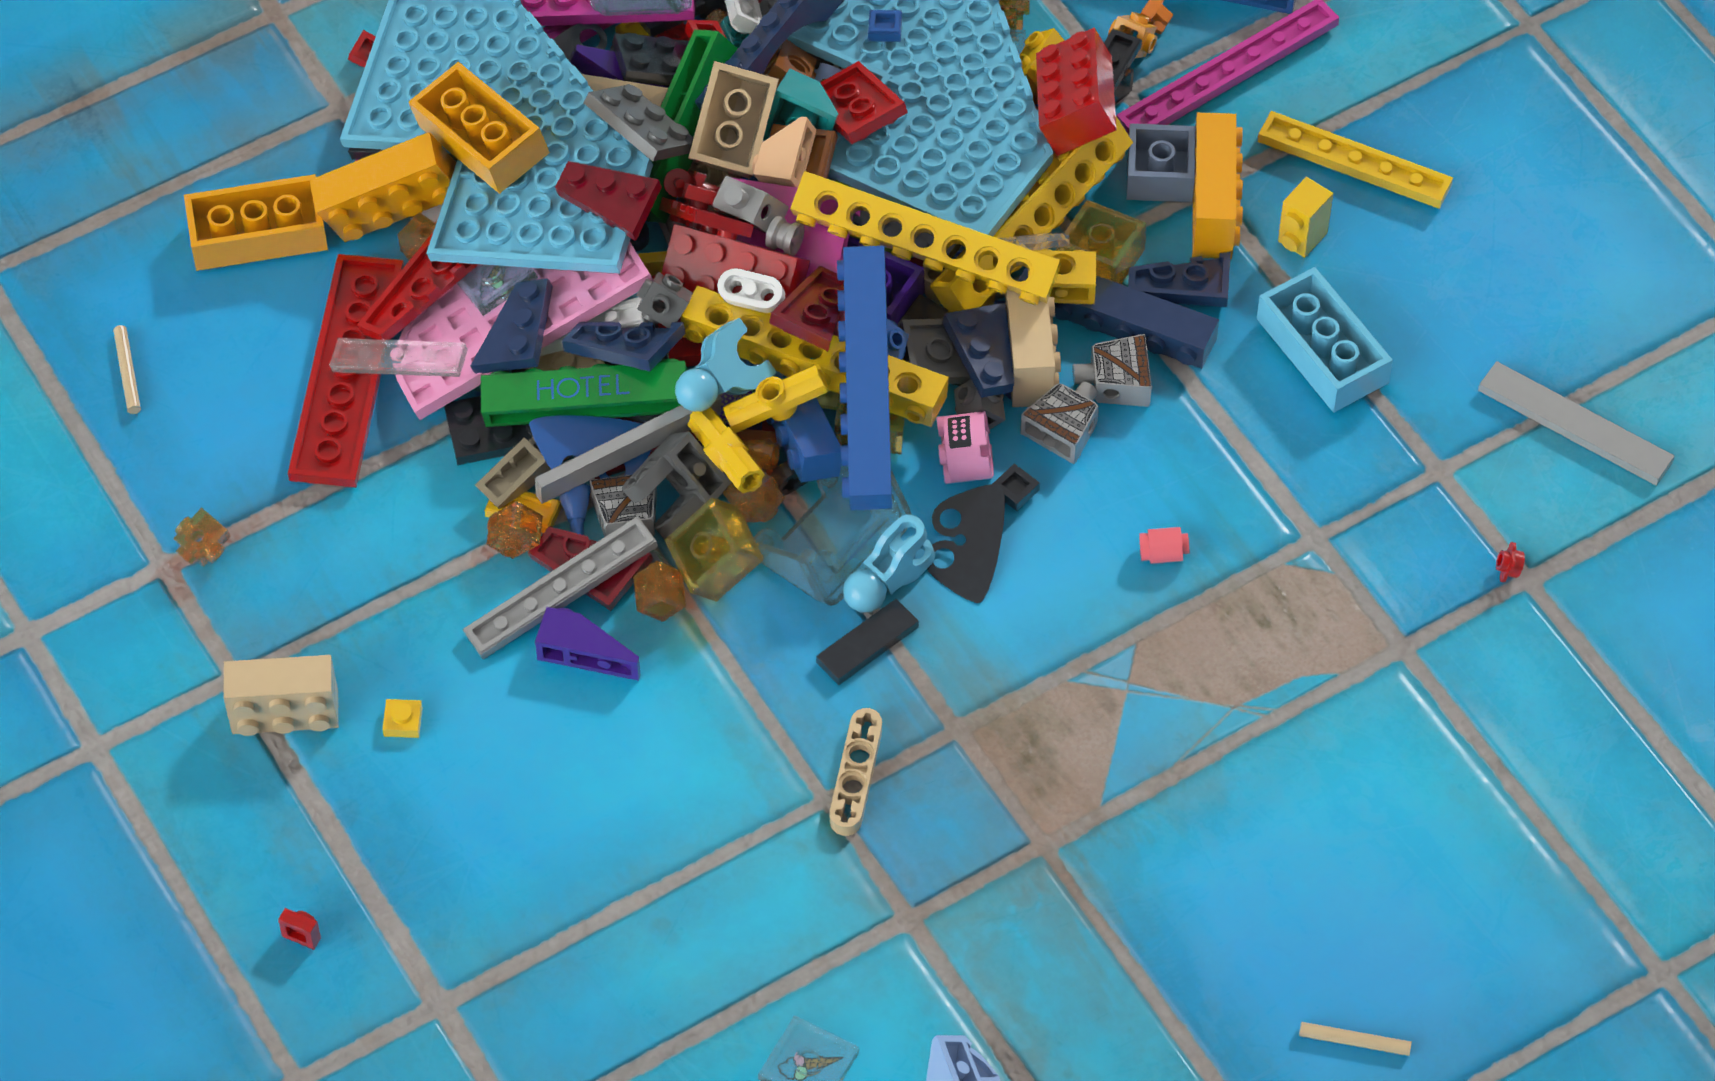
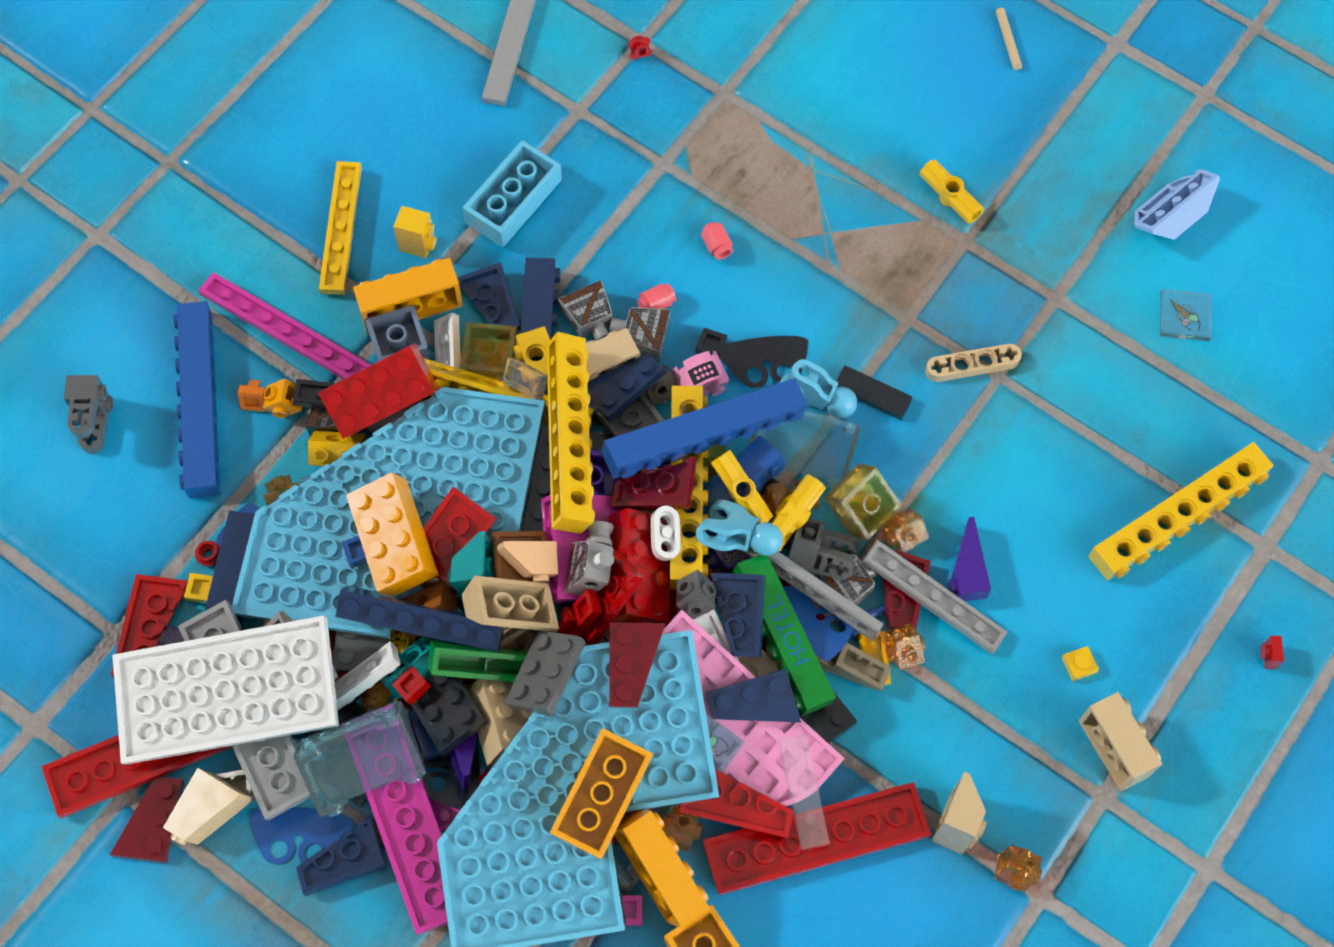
camera: 115 degrees left, 10 degrees up
none -> light orange brick [346,472,438,597]
none -> white plate [434,313,461,369]
none -> coral brick [638,283,676,309]
none -> yellow piece [919,160,984,223]
none -> tan slope [931,772,987,855]
none -> yellow brick [1088,442,1274,581]

